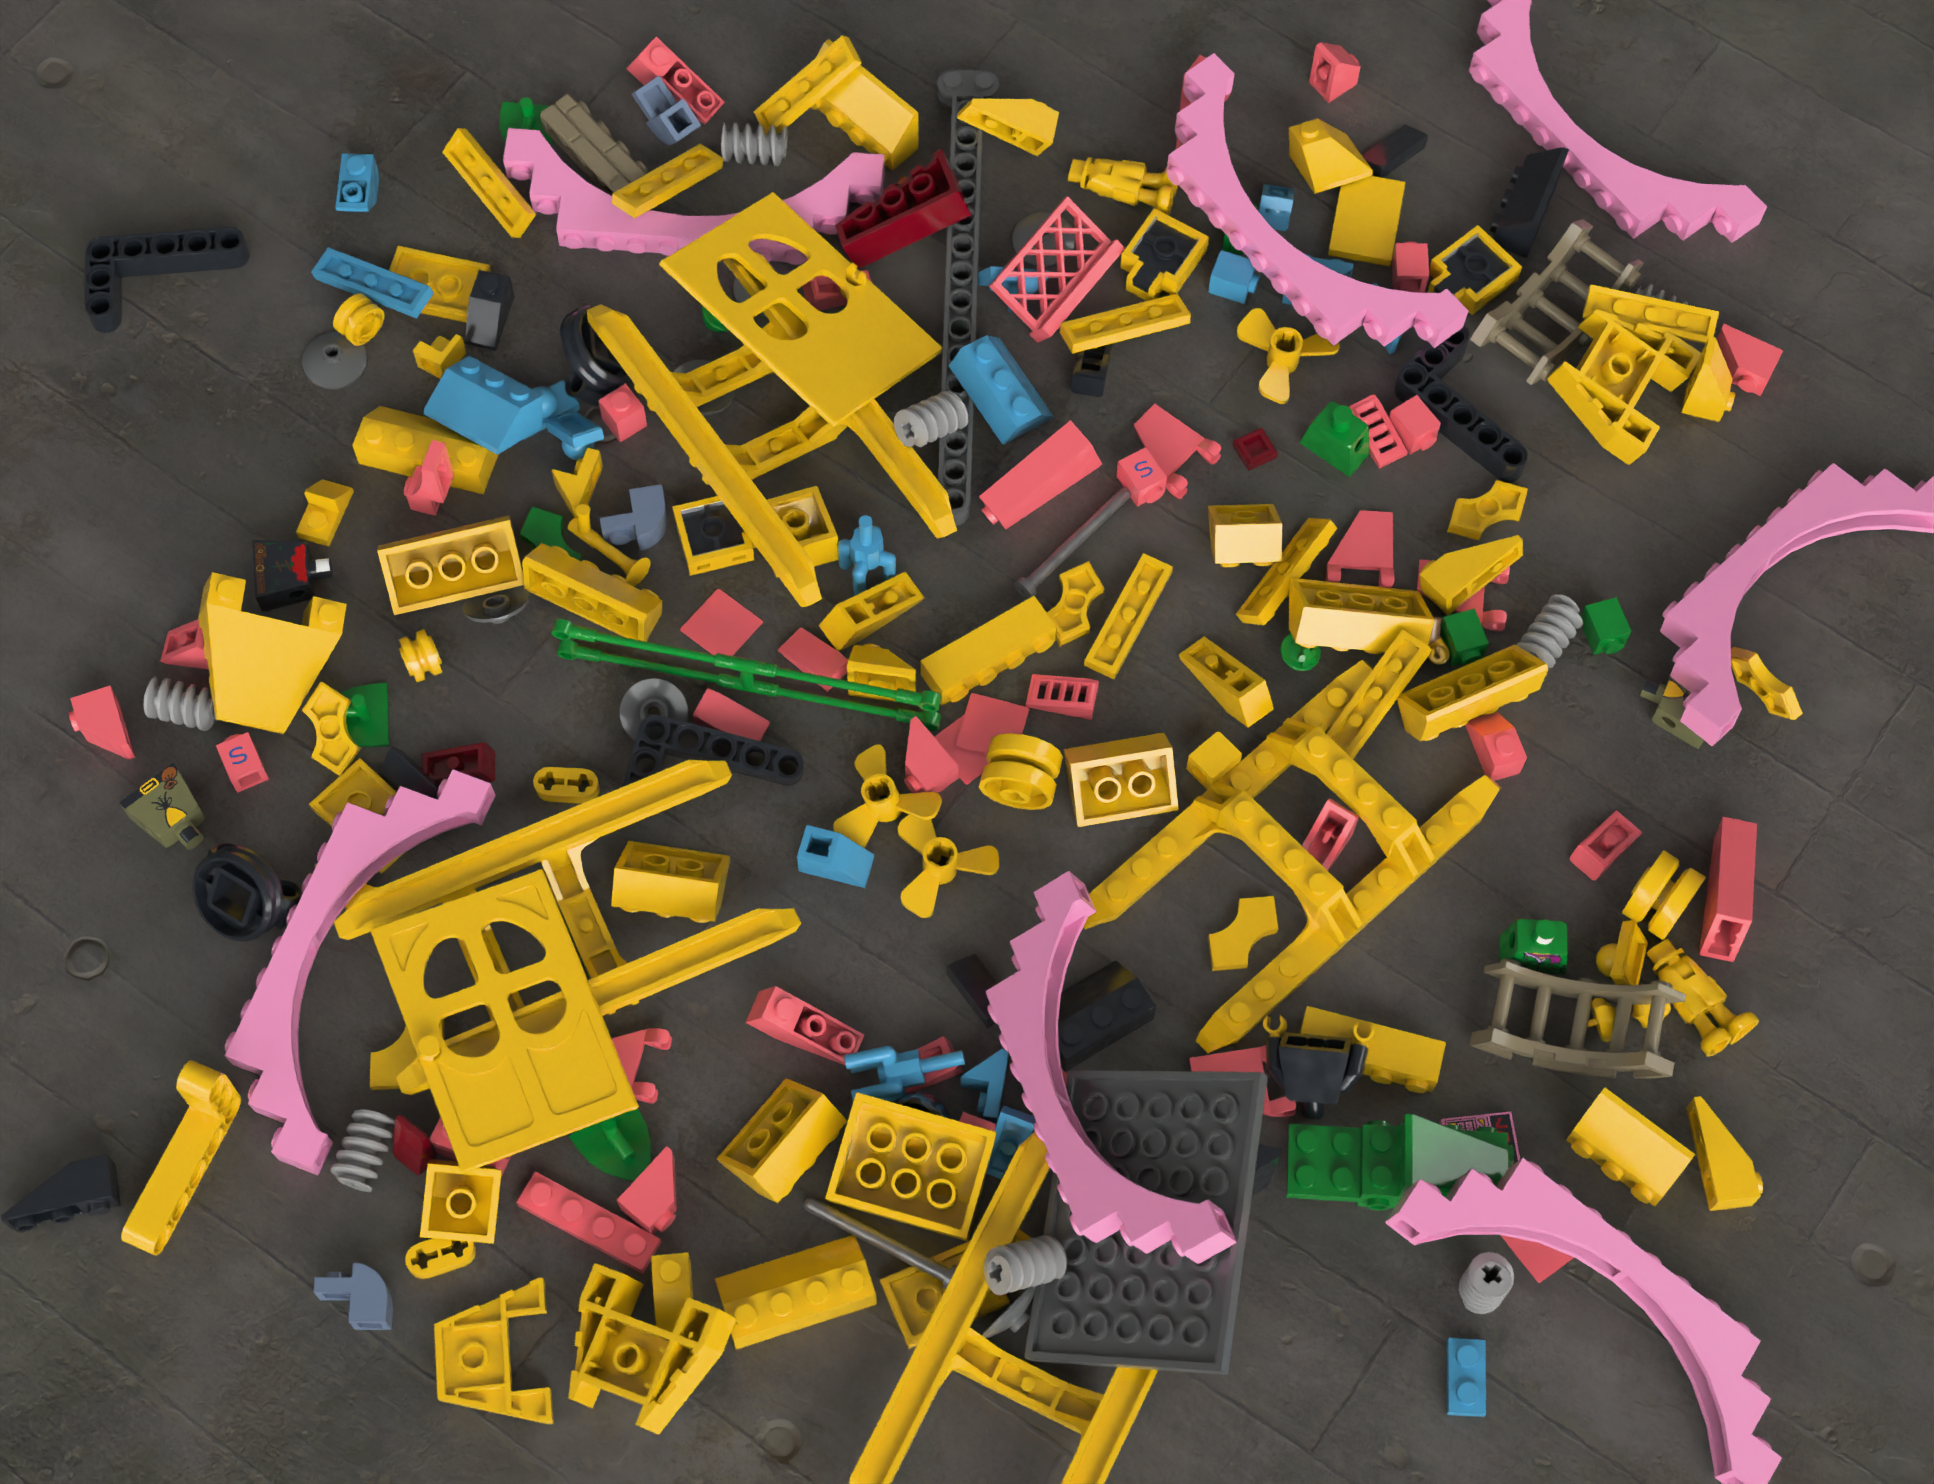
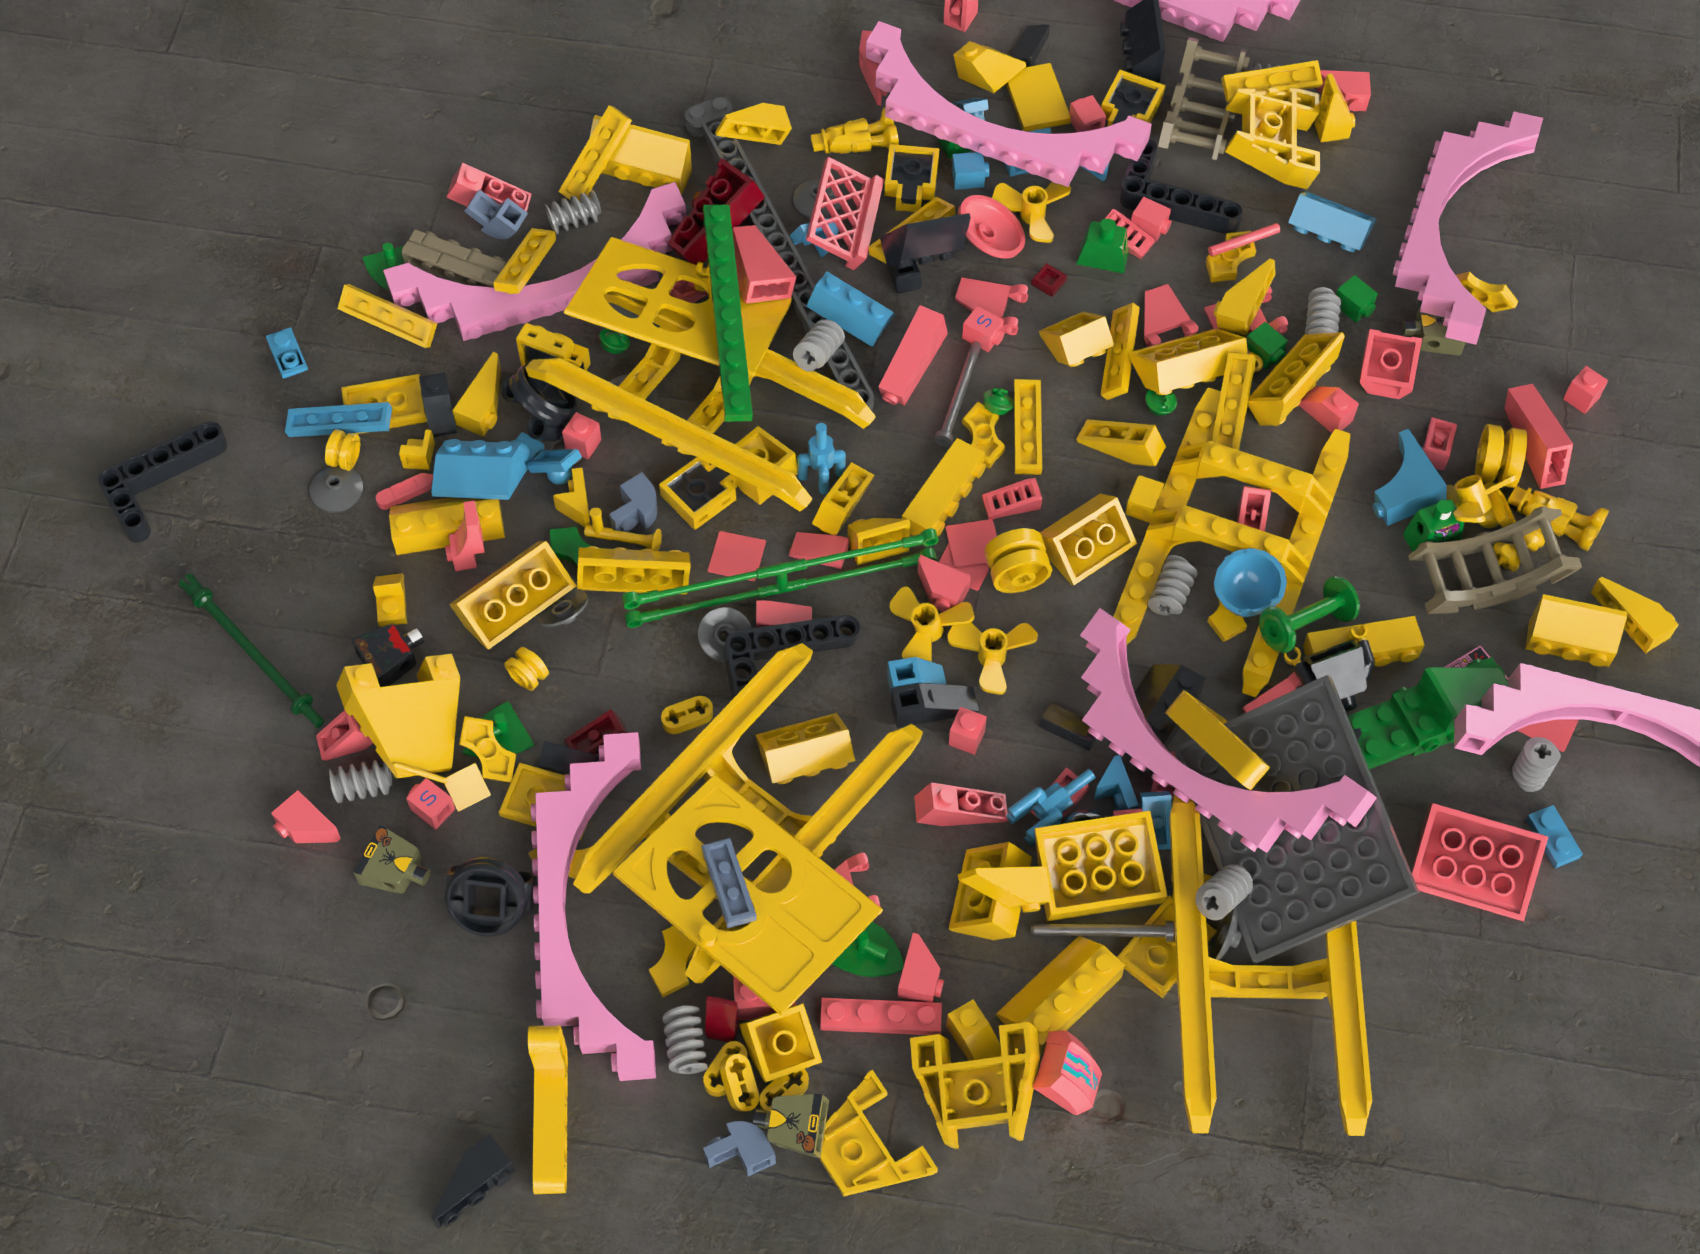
camera: 25 degrees left, 5 degrees down
none -> dark green bar [179,574,324,728]
none -> coral piece [376,473,433,510]
none -> yellow piece [393,762,491,812]
none -> yellow slope [453,352,501,437]
none -> yellow piece [516,323,591,371]
none -> sand blue tile [701,838,757,928]
none -> green plate [703,205,753,422]
none -> yellow beam [703,1041,748,1097]
none -> yellow beam [719,1054,759,1111]
none -> coral slope [732,225,796,303]
none -> olive torso [753,1094,829,1159]
none -> black slope [880,213,971,269]
none -> black slope [891,683,979,728]
none -> coral brick [949,707,987,755]
none -> coral dish [958,195,1025,258]
none -> yellow slope [958,866,1051,912]
none -> green hat [983,388,1014,415]
none -> coral slope [1032,1030,1102,1115]
none -> light grey piece [1147,555,1198,616]
none -> yellow beam [1165,690,1270,790]
none -> coral bar [1208,223,1280,257]
none -> dark azure cylinder [1214,548,1287,617]
none -> green hose [1259,576,1360,653]
none -> dark azure slope [1288,191,1377,252]
none -> coral slope [1360,329,1422,399]
none -> dark azure arch [1372,429,1447,526]
none -> coral slope [1411,802,1548,921]
none -> yellow piece [1446,474,1518,523]
none -> coral brick [1563,366,1608,414]

